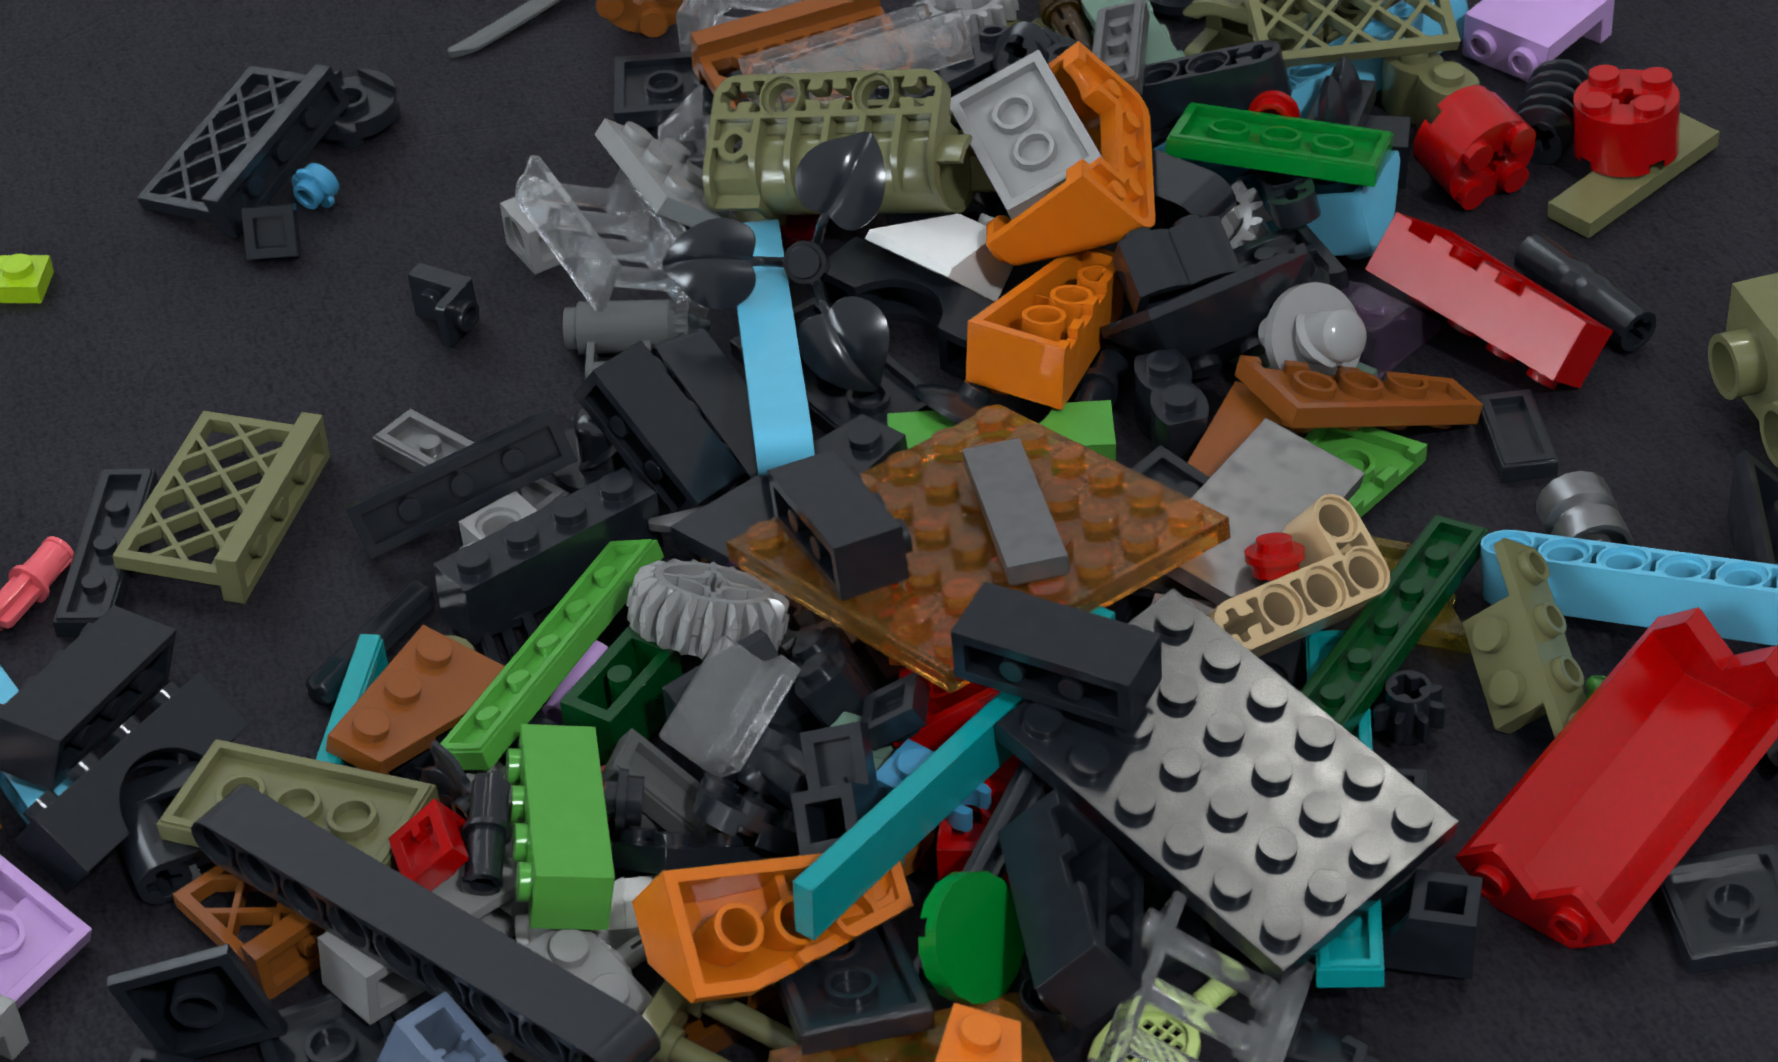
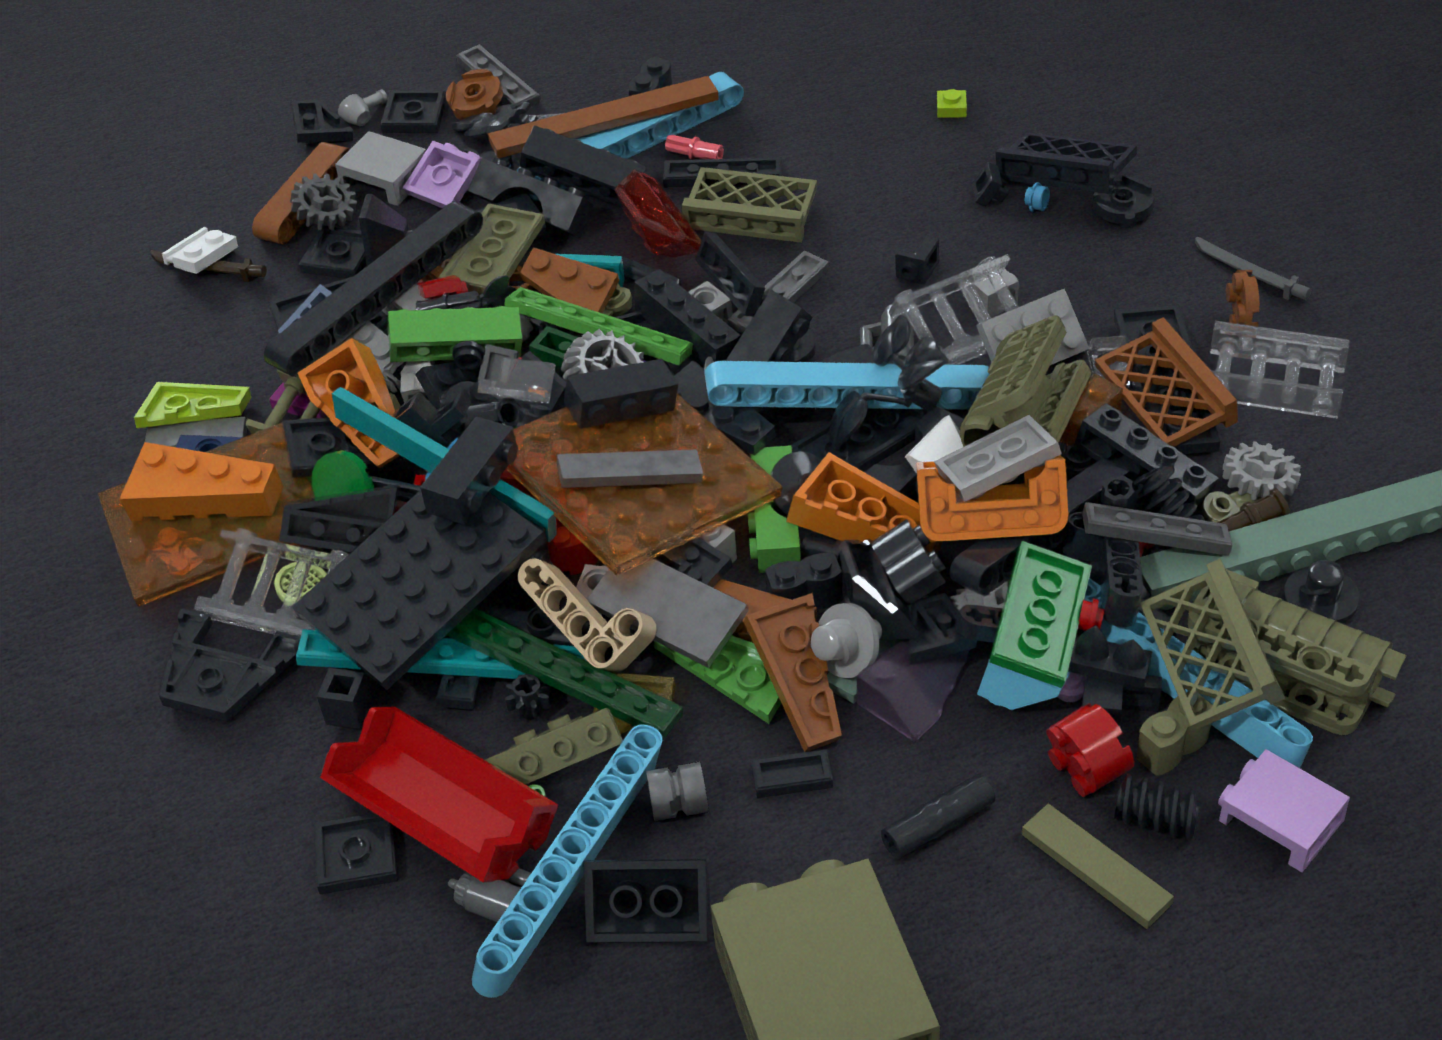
camera: 90 degrees right, 5 degrees up
clear fence [738,3,974,111] -> none
red plate [1244,533,1305,581] -> none
wedge [1365,212,1613,389] -> none
red brick [1573,65,1680,177] -> none
none -> clear red wedge [614,169,701,258]

